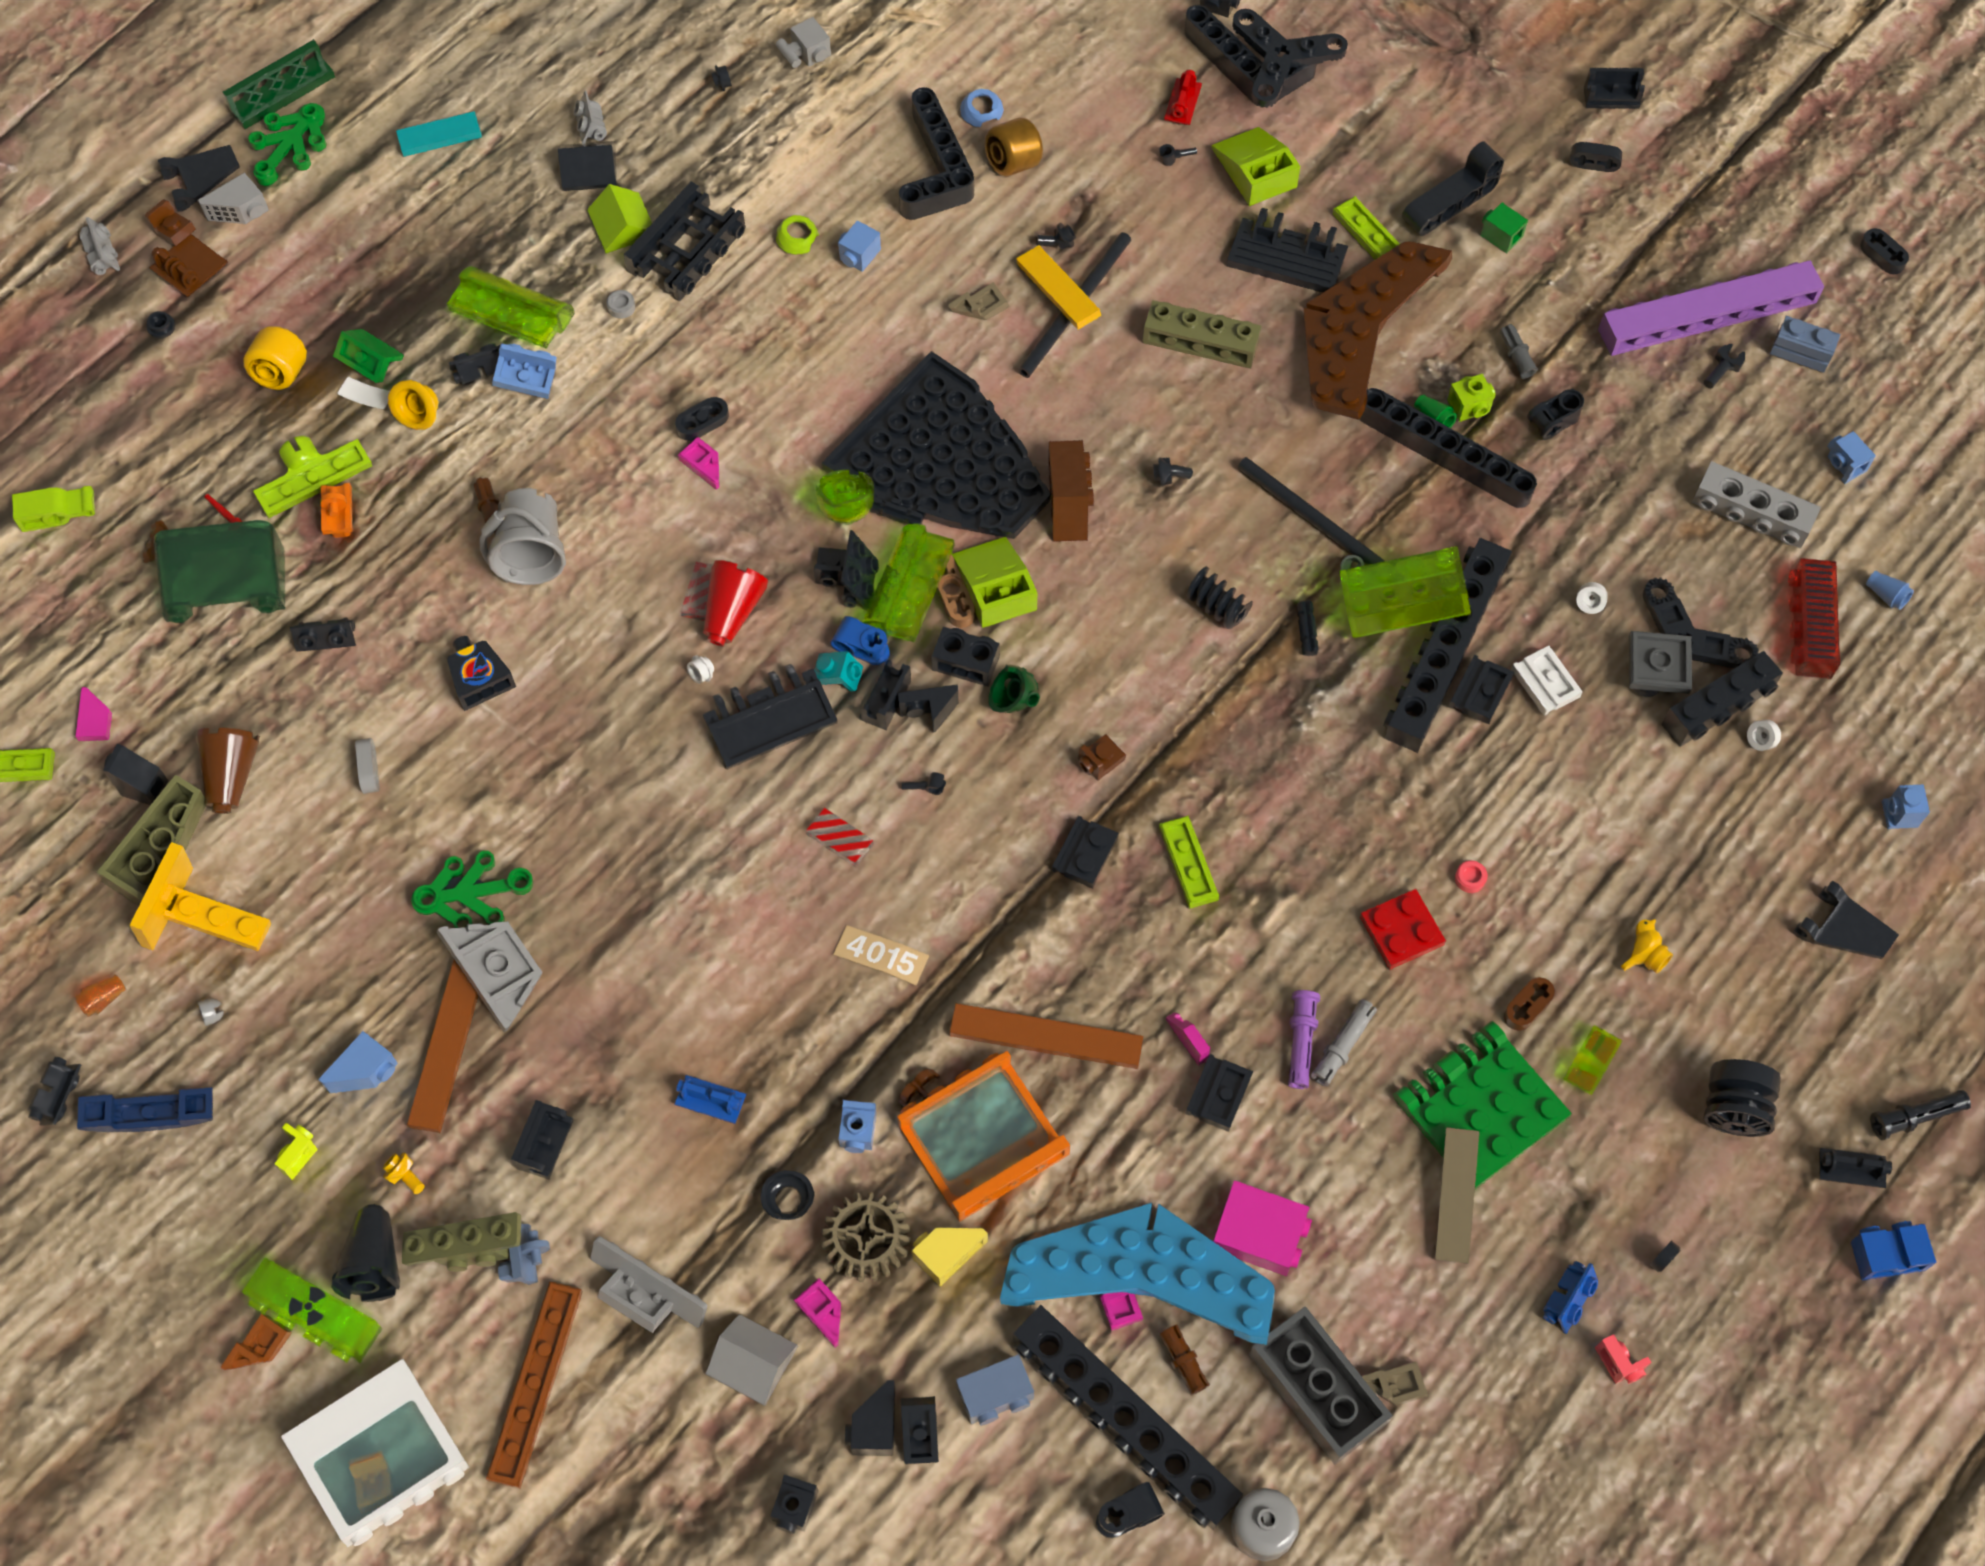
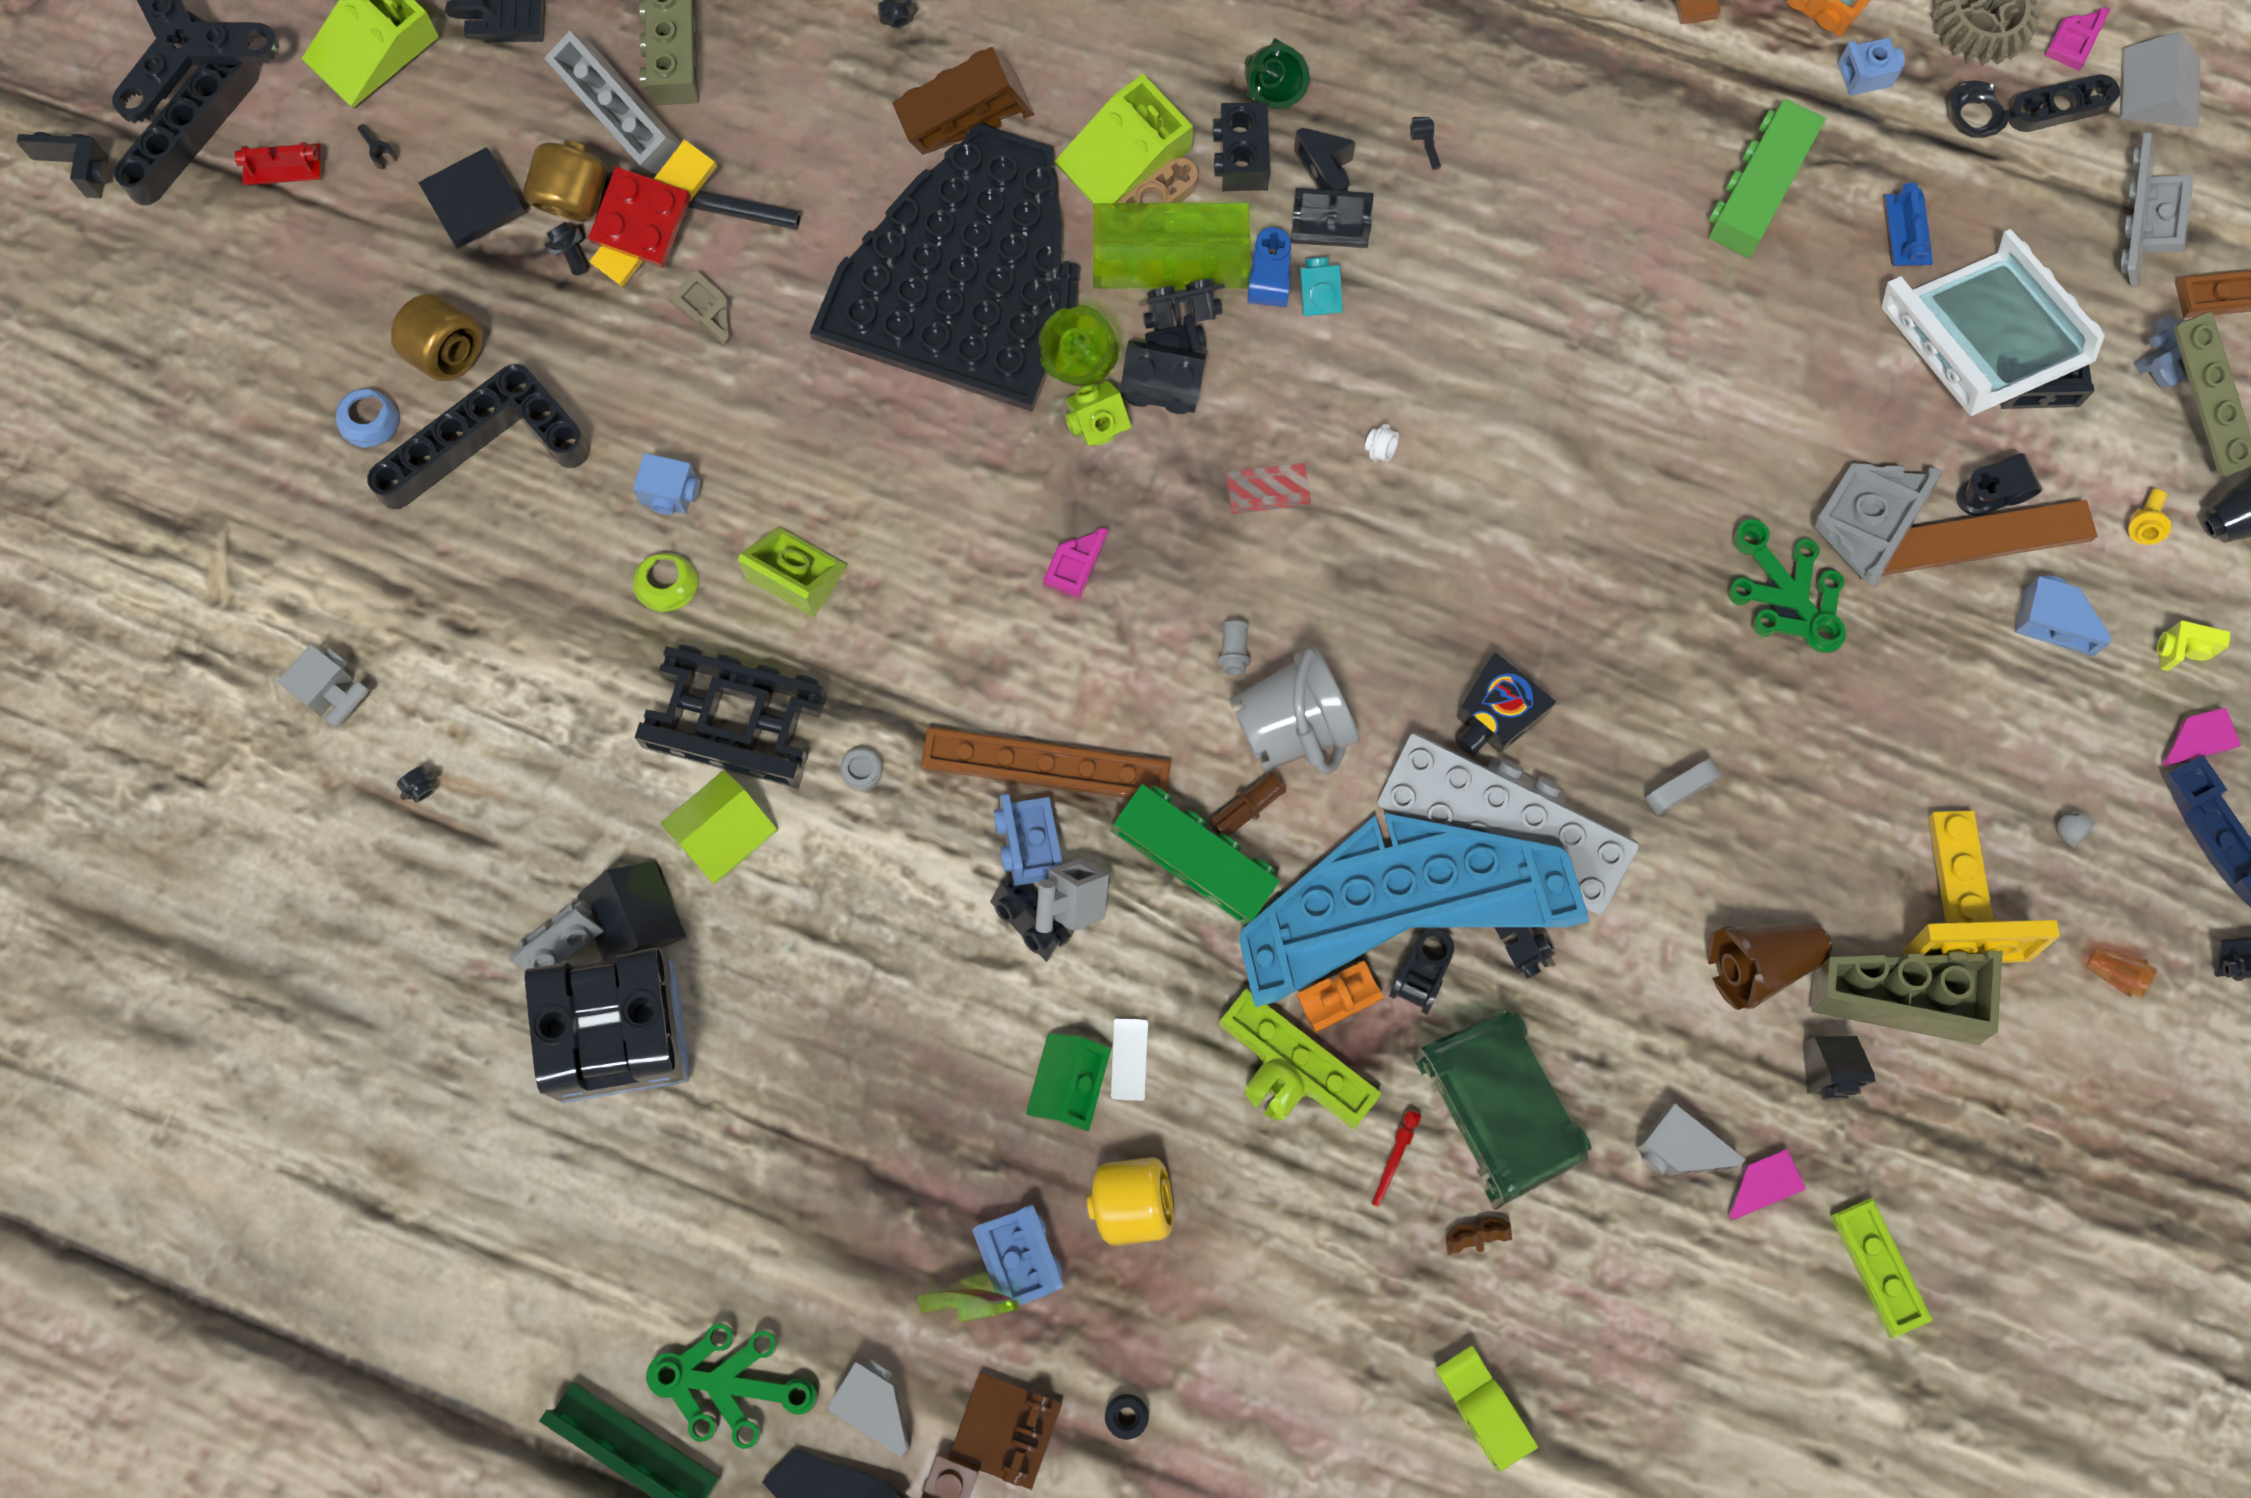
camera: 110 degrees left, 10 degrees up
yellow hat [388,380,439,430] -> none
teal tile [396,111,482,157] -> none
clear neon green brick [447,266,575,349] -> none
black plate [675,397,729,441] -> none
red cone [703,560,768,647] -> none
black hinge [703,664,838,770] -> none
tile [806,808,874,867] -> none
tan sticker [833,925,929,985] -> none
reddish brown piece [899,1069,940,1108] -> none
none -> black tile [418,147,525,249]
none -> pearl gold head [523,140,607,222]
none -> black piece [524,947,689,1103]
none -> light grey brick [544,30,681,174]
none -> red plate [588,167,692,268]
none -> lime slope [738,527,847,617]
none -> clear neon green slope [917,1289,1020,1322]
none -> dark orange tile [921,726,1171,799]
none -> medium blue bracket [972,1205,1063,1312]
none -> light grey brick [1035,858,1109,933]
none -> lime brick [1064,381,1132,447]
none -> green brick [1110,784,1280,927]
none -> black bracket [1118,340,1207,414]
none -> light grey pin [1218,621,1250,675]
none -> dark azure wing [1239,813,1589,1007]
none -> light grey bracket [1377,732,1639,915]
none -> black piece [1389,929,1455,1015]
none -> light grey slope [1636,1104,1745,1176]
none -> bright green brick [1709,98,1826,258]
none -> panel [1881,229,2105,416]
none -> black piece [1956,453,2043,516]
none -> black beam [2008,74,2120,132]
none -> dark pink tile [2162,708,2241,768]

